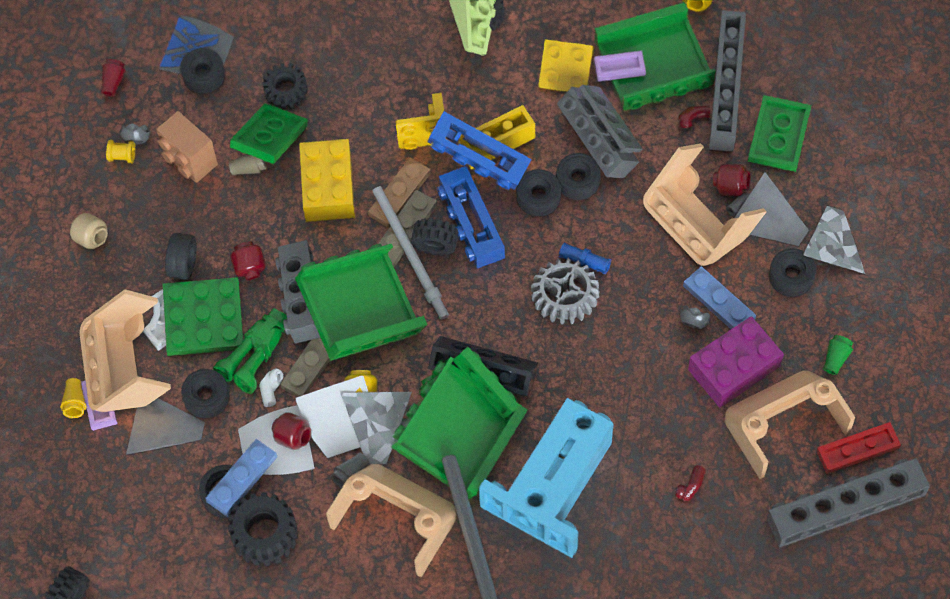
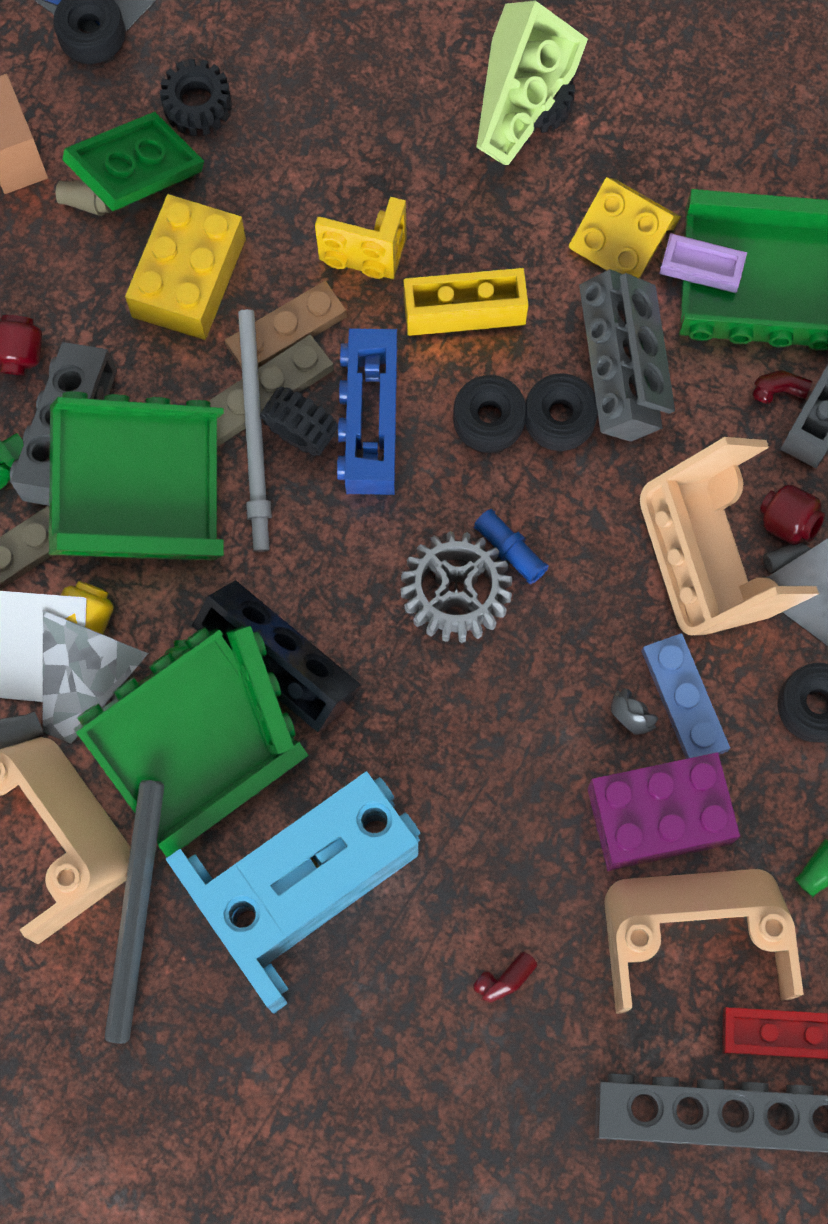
camera: 20 degrees right, 10 degrees up
brick [427,111,532,190] -> none

